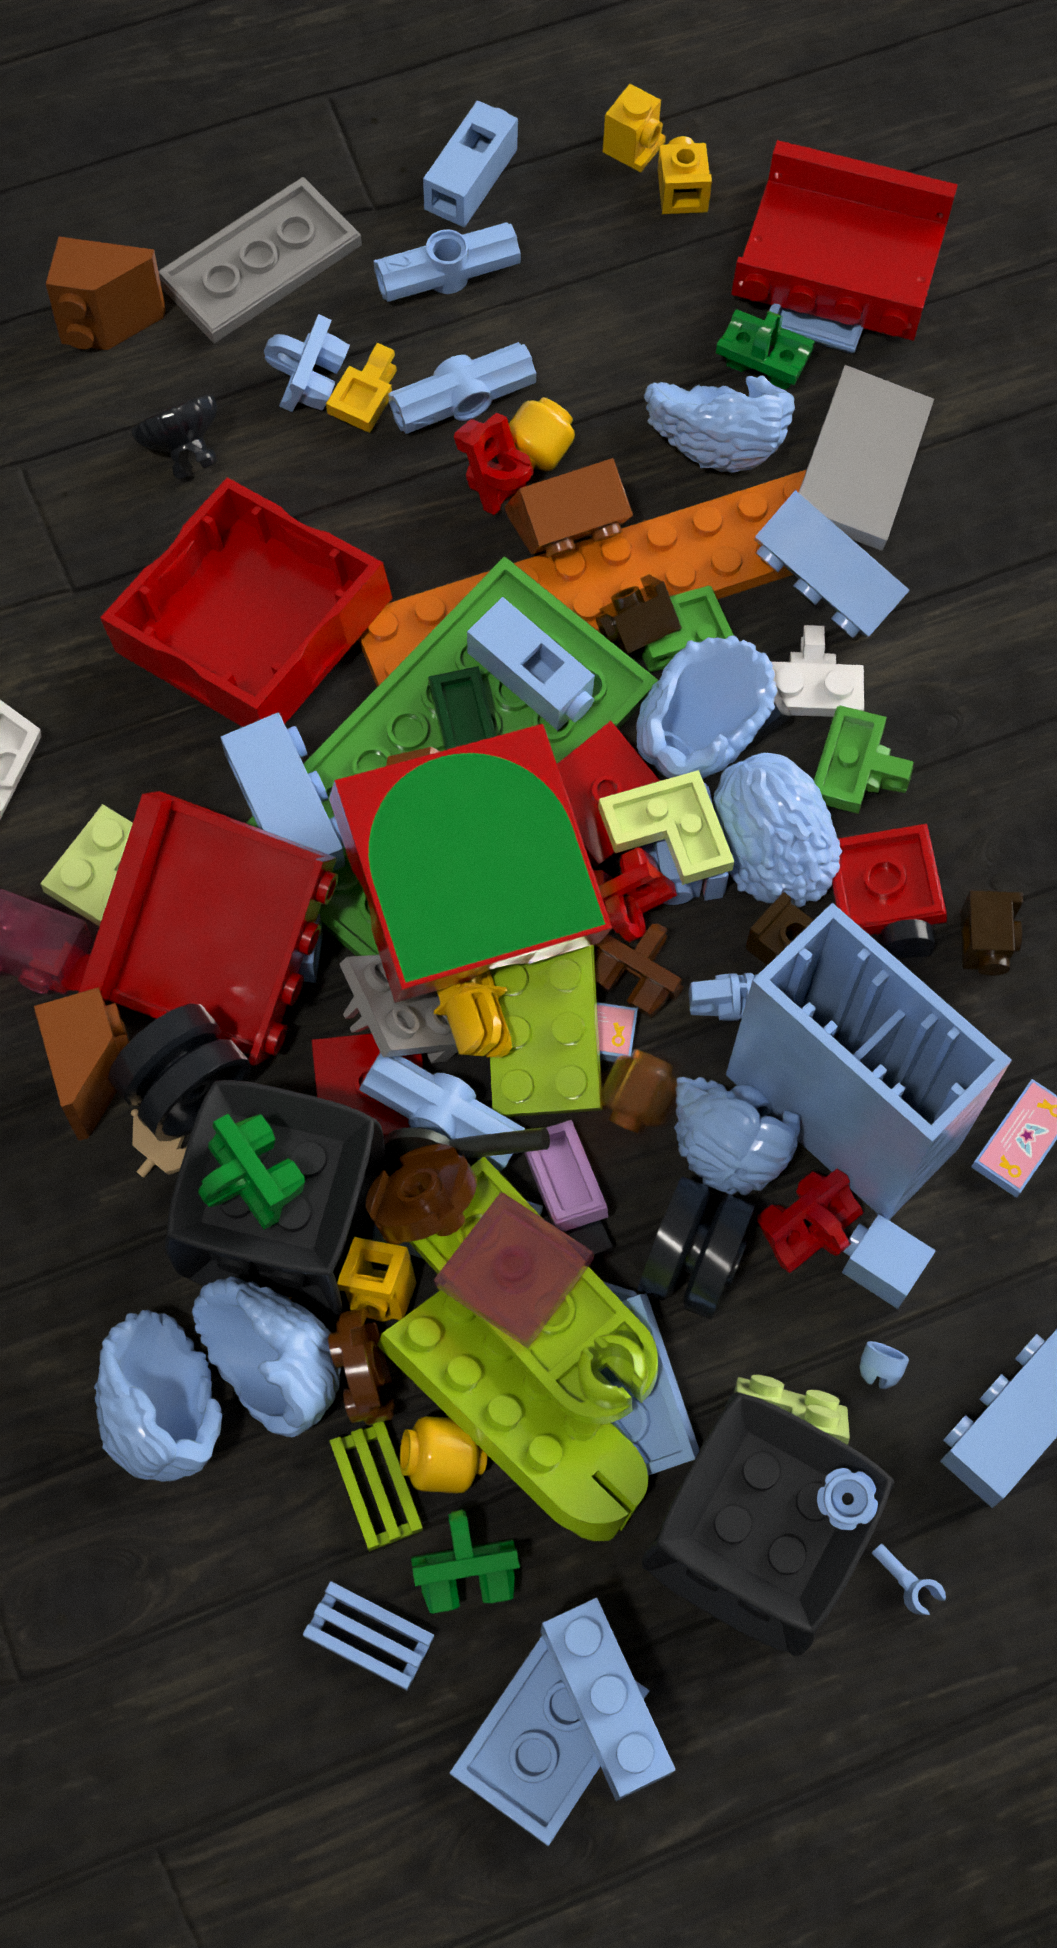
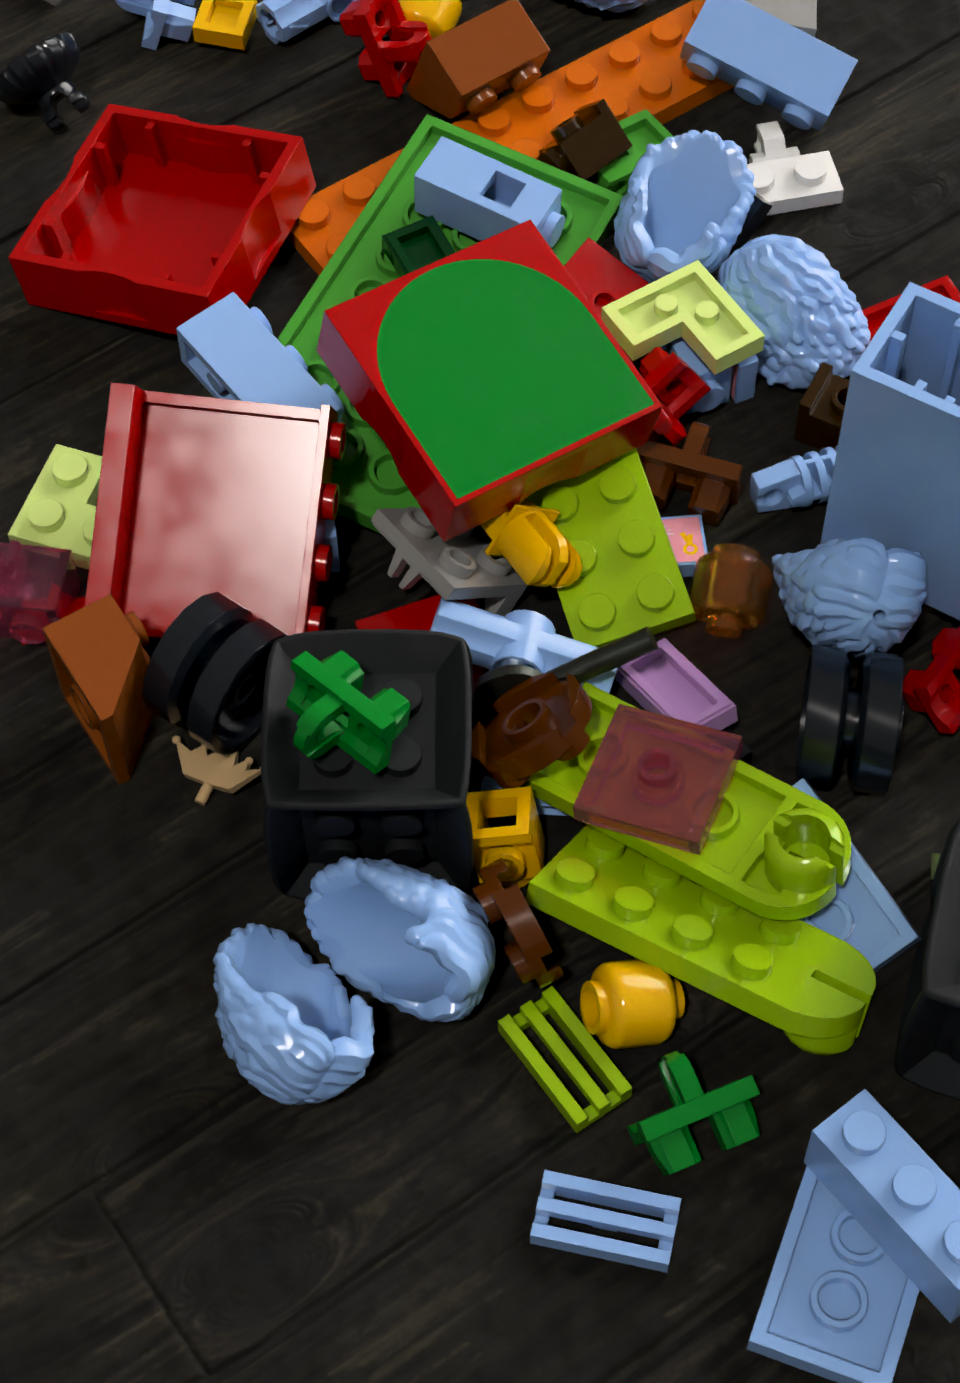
camera: 10 degrees left, 10 degrees down
bright green hinge [814,705,914,814] -> none

